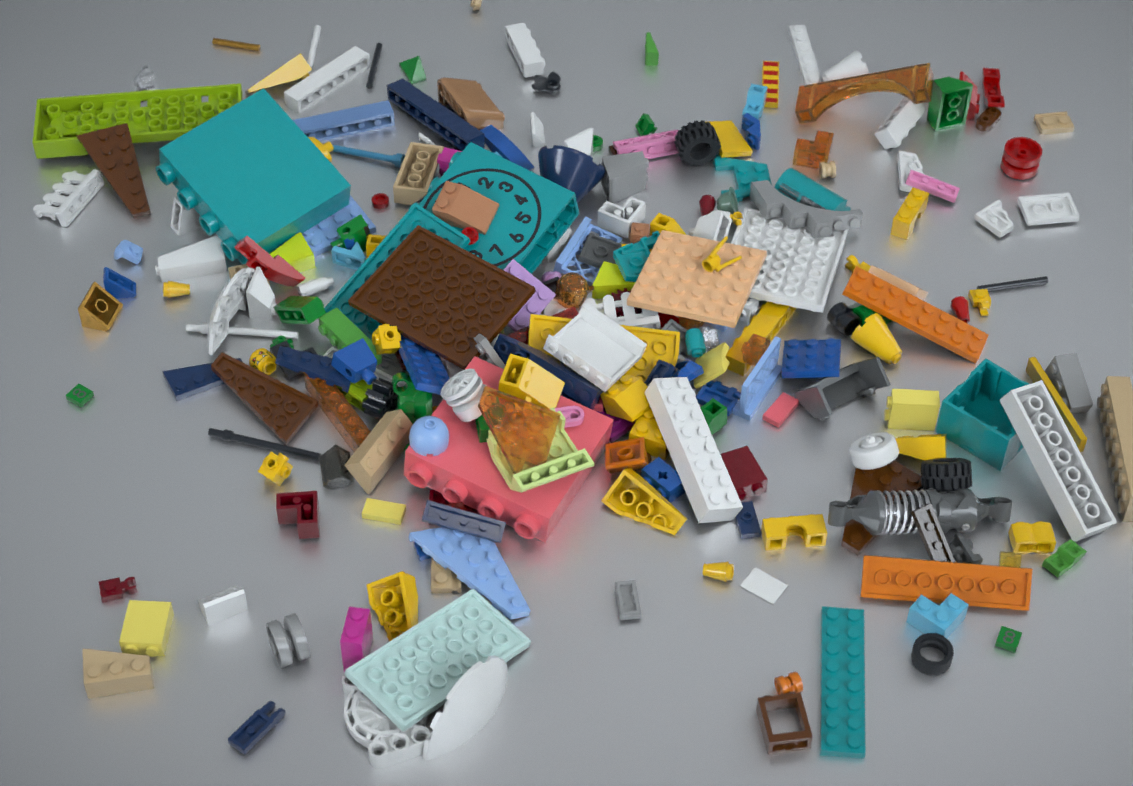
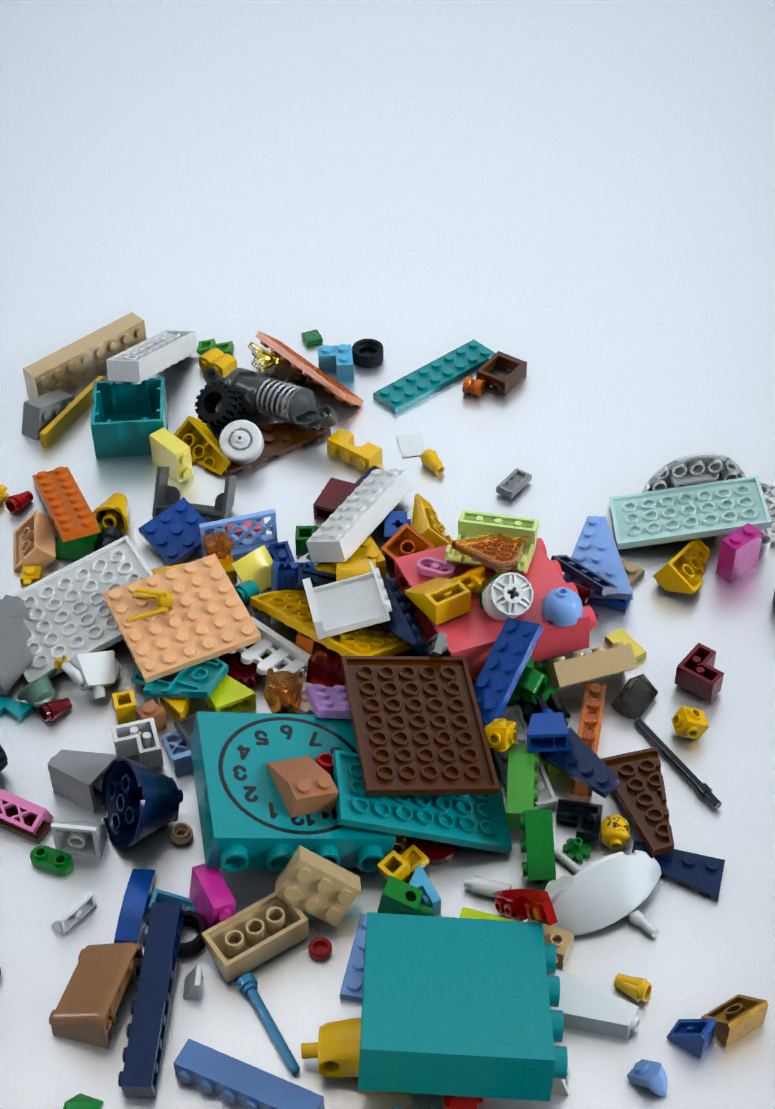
camera: 135 degrees left, 5 degrees down
none -> tan brick [275,845,361,927]

